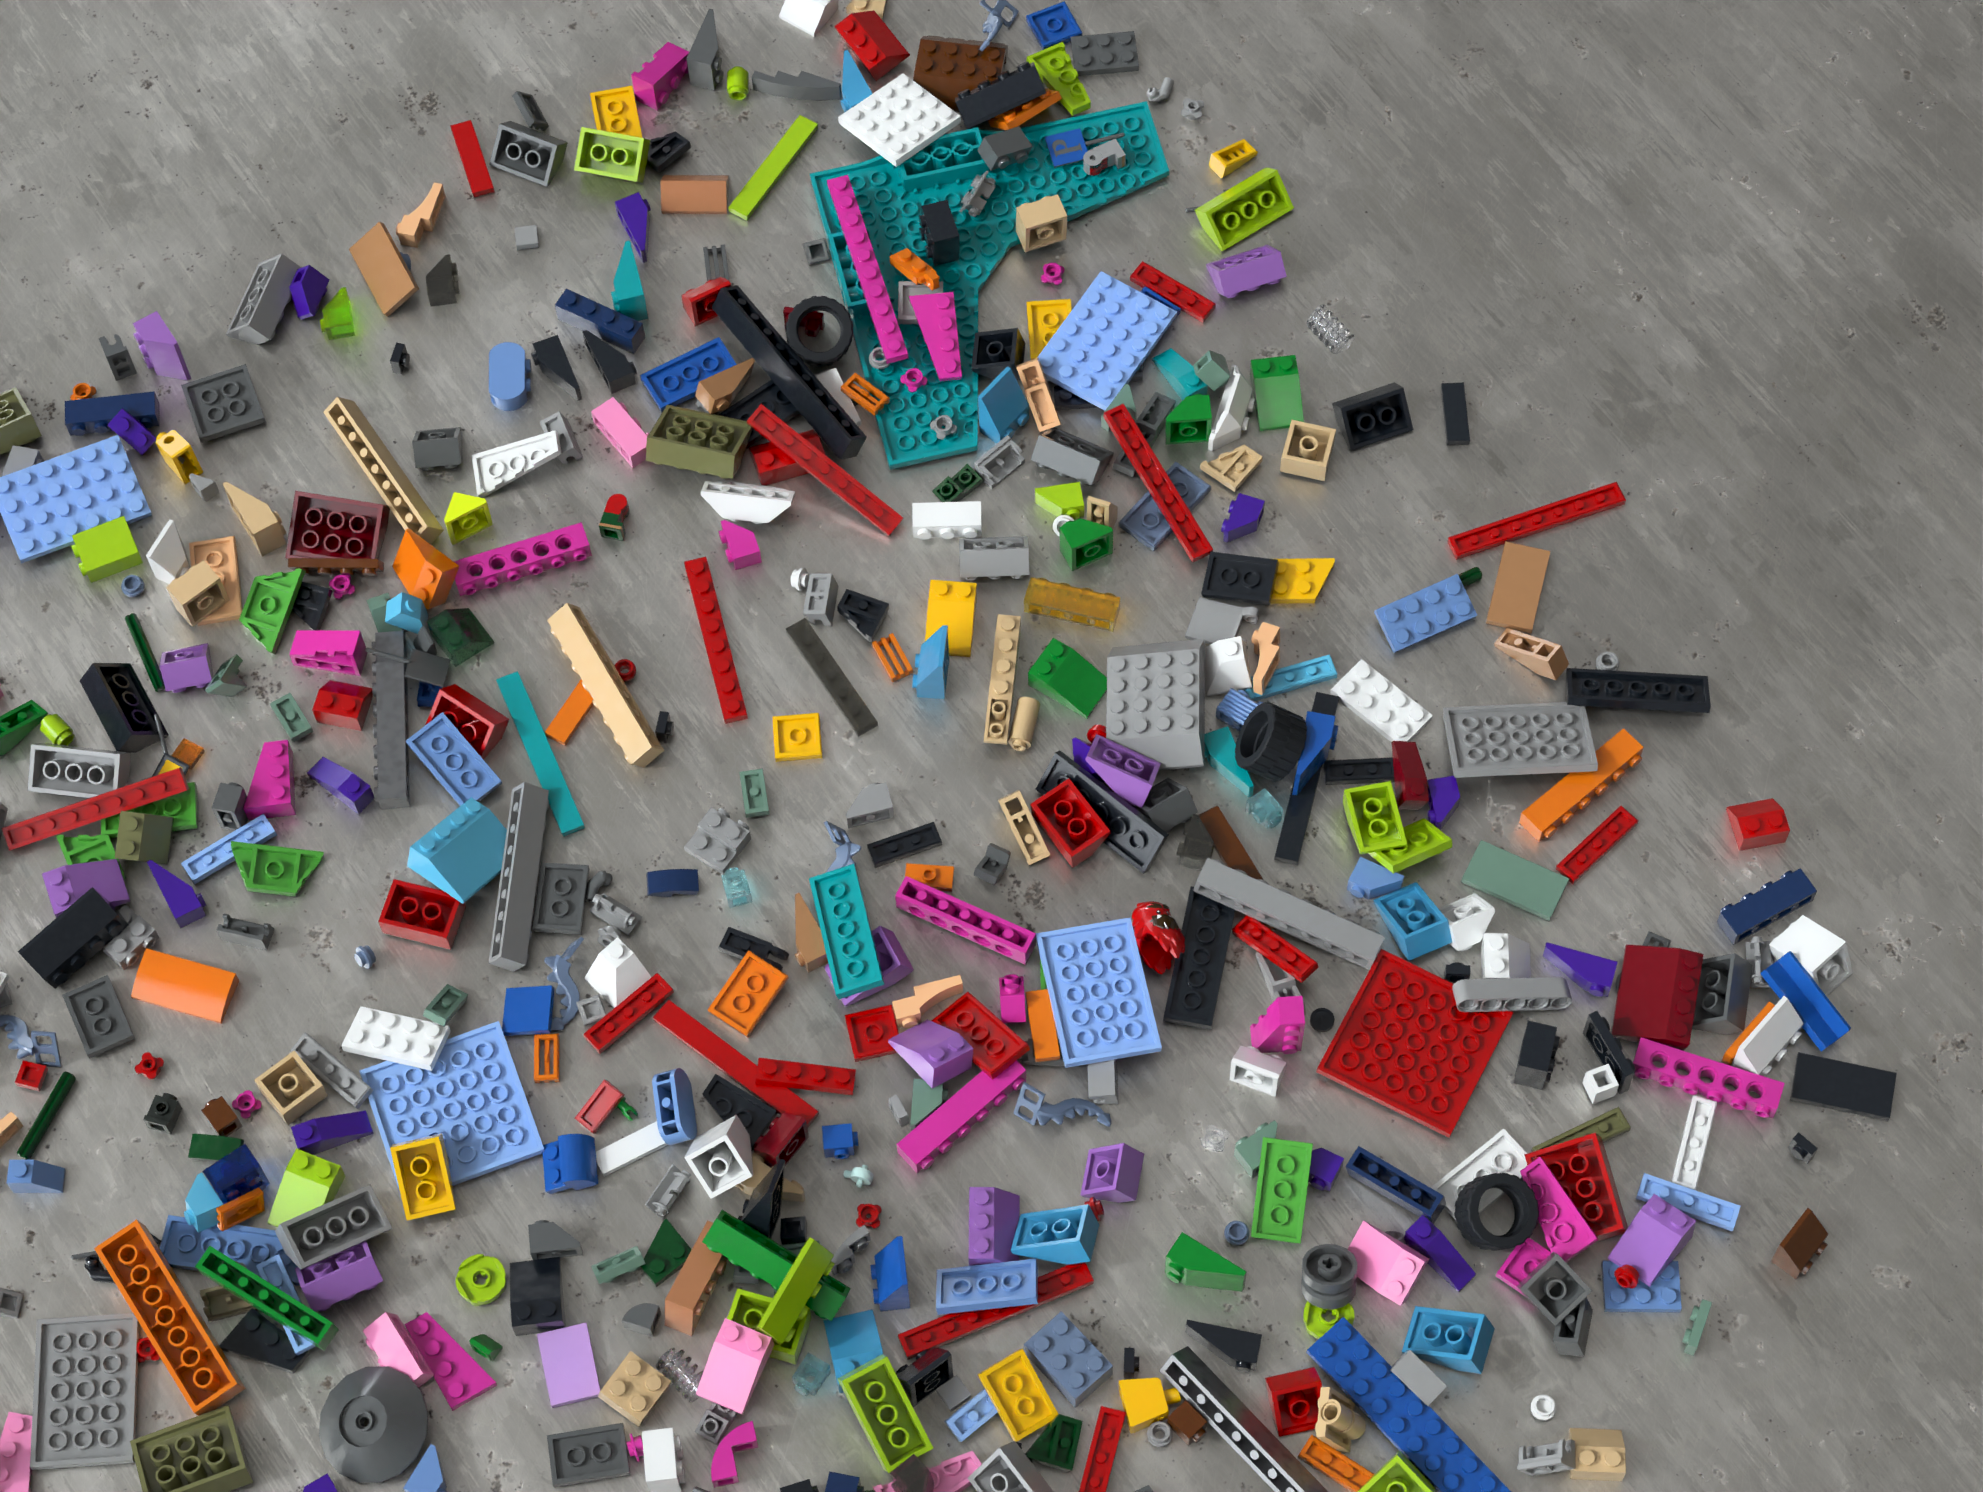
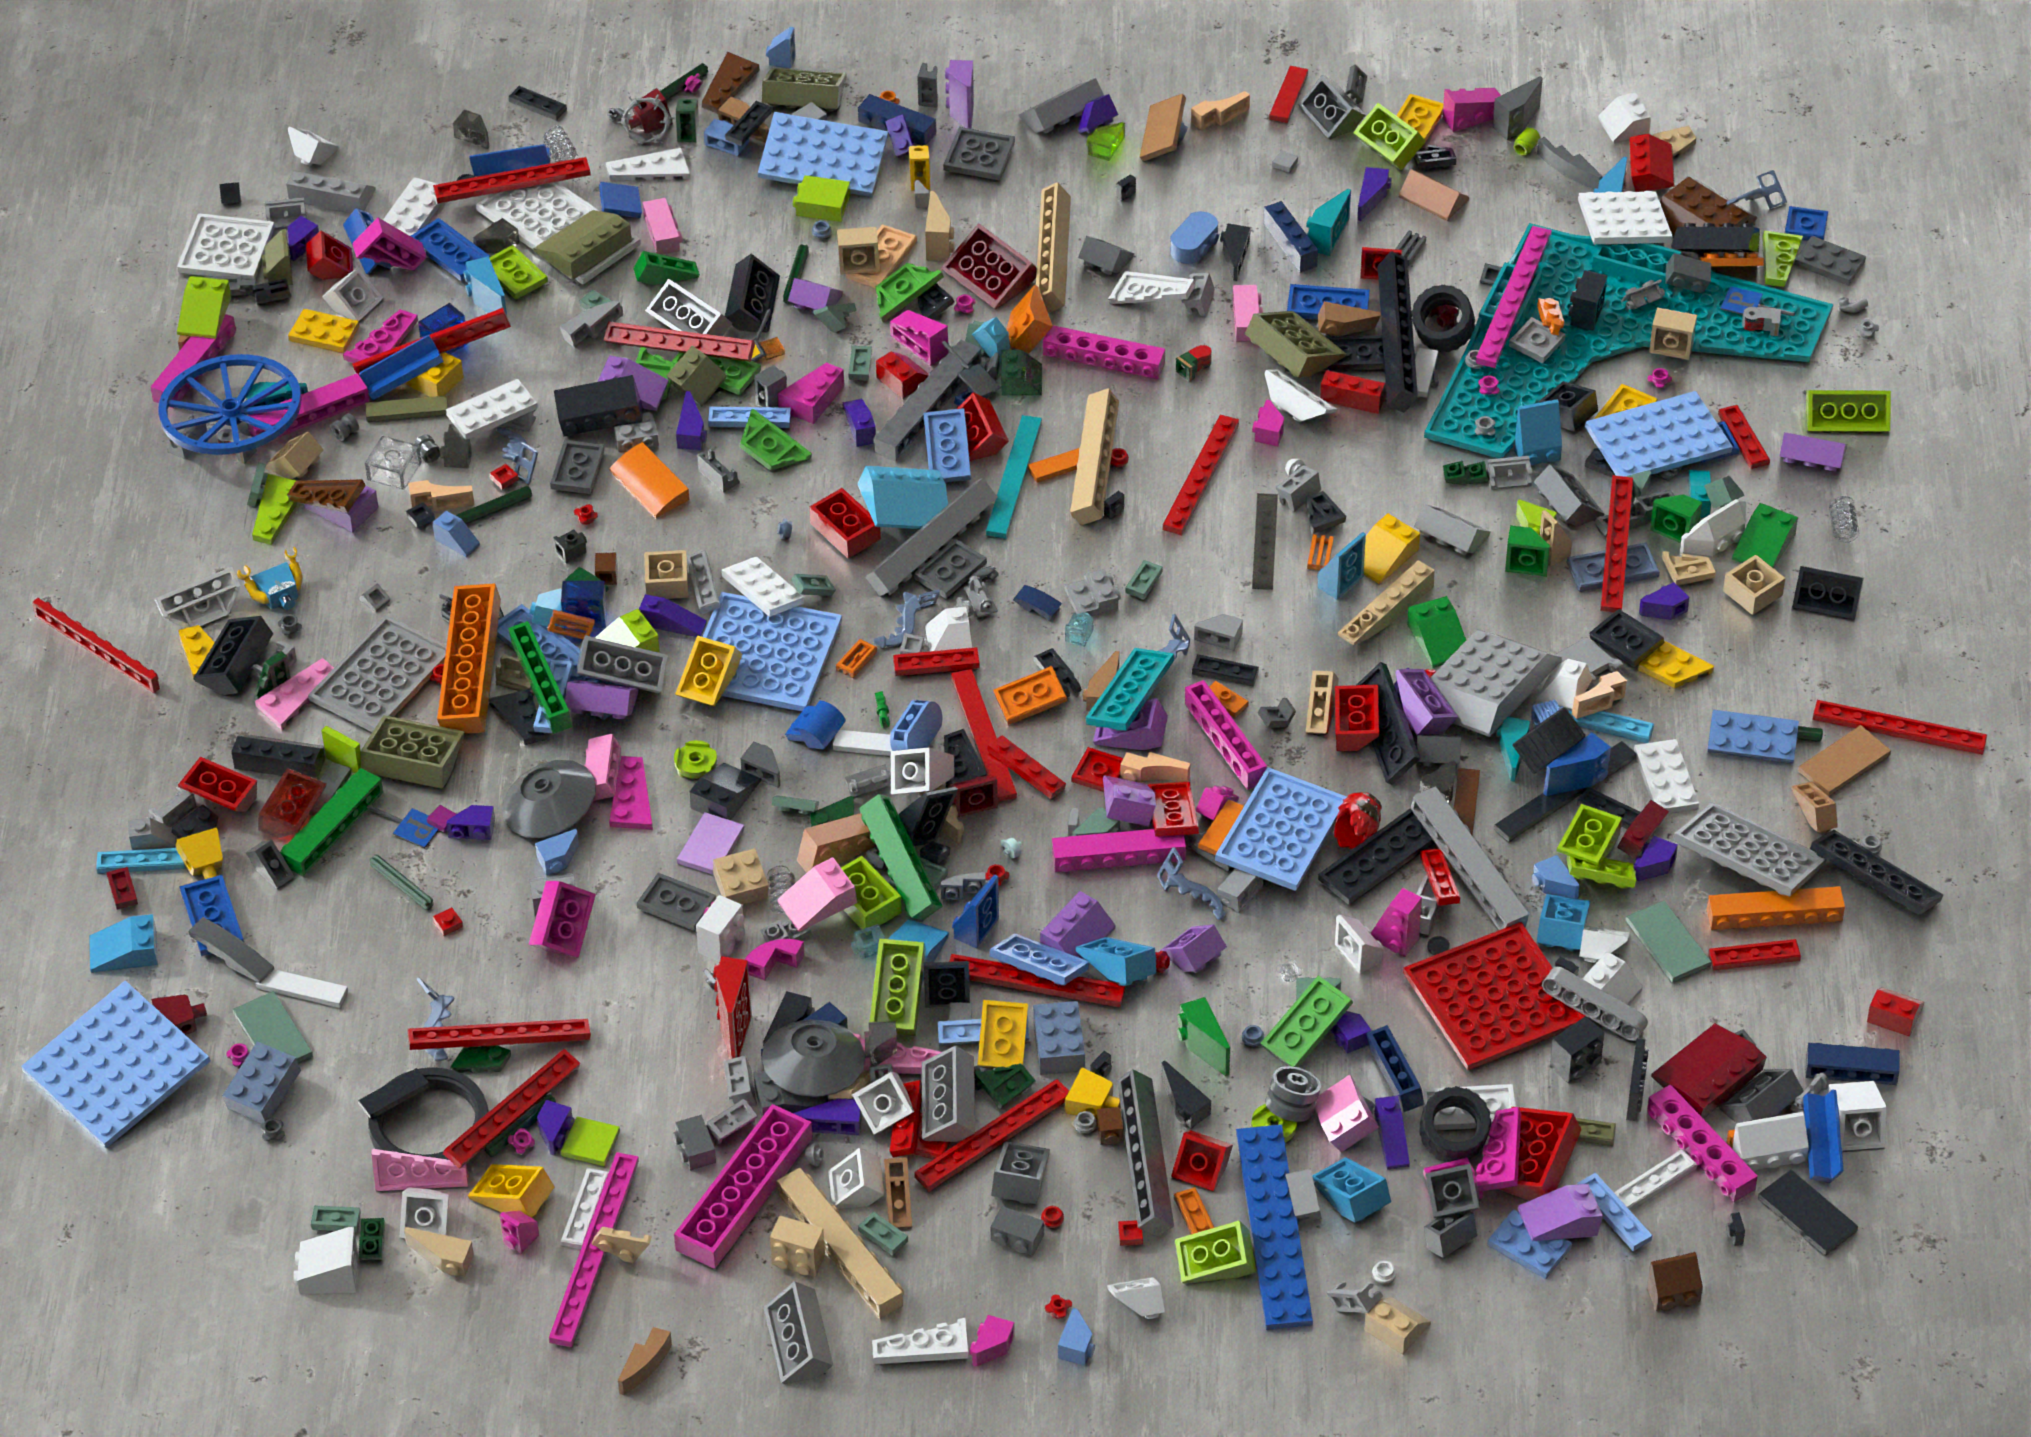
camera: 35 degrees right, 15 degrees down
lime brick [40,714,75,746] -> none
white slope [146,519,190,584] -> none
dark pink plate [232,1090,262,1119] -> none
reddish brown plate [288,558,384,576] -> none
clear smoke slope [426,254,460,307] -> none
neon yellow slope [444,492,493,545] -> none
green slope [469,1334,503,1362] -> none
blue tile [502,985,555,1036] -> none
tile [575,1079,625,1134] -> none
black slope [582,330,637,394] -> none
dark grey brick [622,1303,661,1337] -> none
lime tile [728,115,818,221] -> none
red plate [747,404,903,537] -> none
lime slope [755,1237,835,1346] -> none
yellow tile [772,713,822,762] -> none
blue brick [822,1123,859,1159] -> none
orange tile [841,372,890,416] -> none
dark pink wing [909,292,962,381] -> none
white brick [912,501,982,540] -> none
tan brick [1008,697,1041,751] -> none
light nougat slope [1016,357,1061,432] -> none
clear yellow brick [1024,577,1120,632] -> none
yellow slope [1209,139,1258,178] -> none
clear light blue brick [1245,788,1283,829] -> none
tan plate [1315,1387,1366,1453] -> none
black tile [1441,382,1470,445] -> none
dark purple slope [1543,942,1618,997] -> none
white brick [1582,1064,1619,1104] -> none
red plate [1614,1264,1640,1288] -> none
sand green plate [1682,1299,1712,1356] -> none

